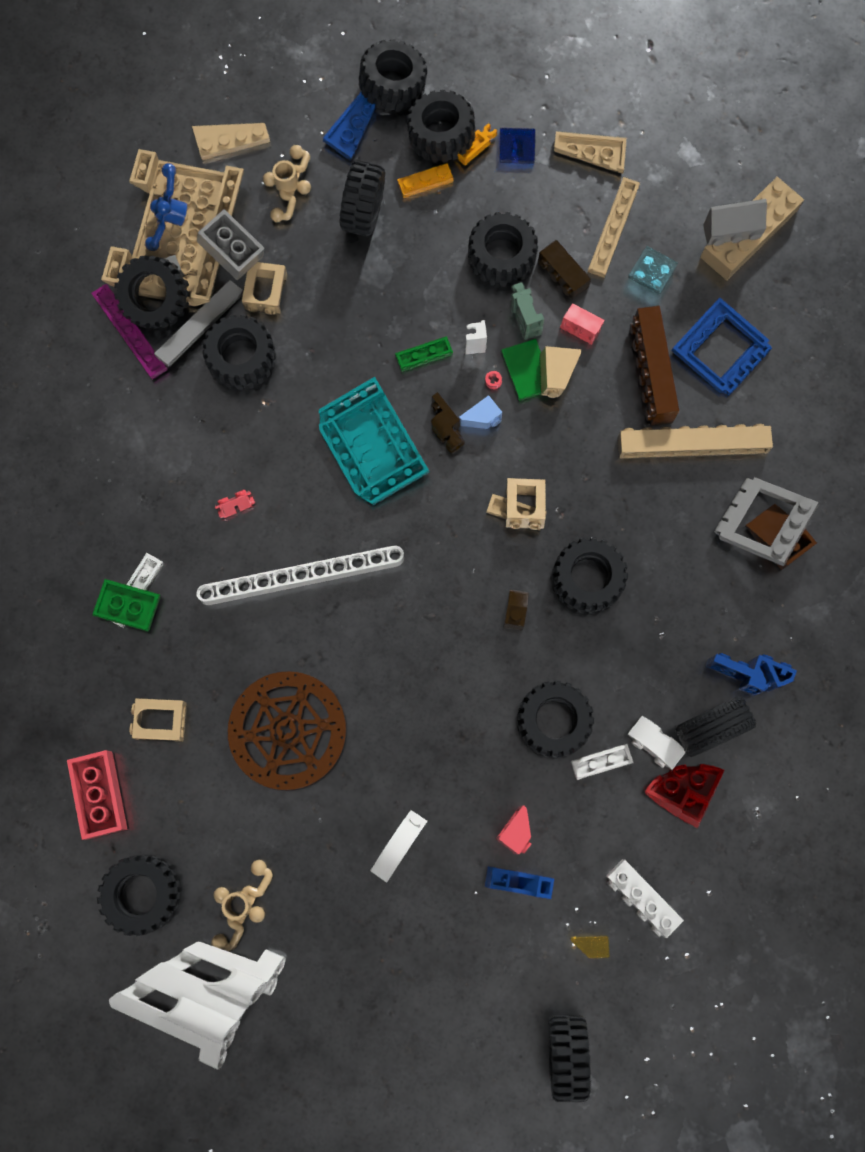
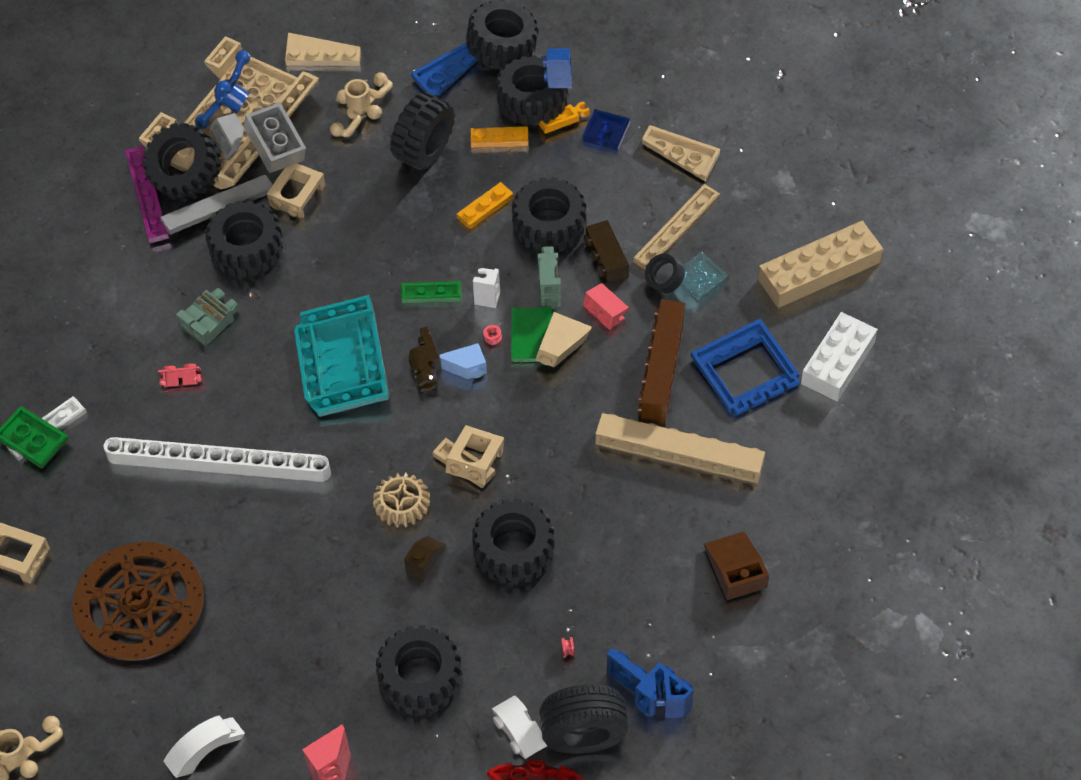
camera: 20 degrees right, 20 degrees down
white tile [570,744,634,780] -> none
light grey slope [703,199,767,246] -> none
light grey hinge [714,477,819,566] -> none
none -> sand green hips [176,288,239,346]
none -> light grey slope [209,113,244,160]
none -> tan gear [373,473,430,528]
none -> light orange plate [457,182,514,229]
none -> blue brick [543,48,572,88]
none -> coral bush [561,637,575,658]
none -> black tyre [644,253,685,294]
none -> white brick [801,312,878,402]

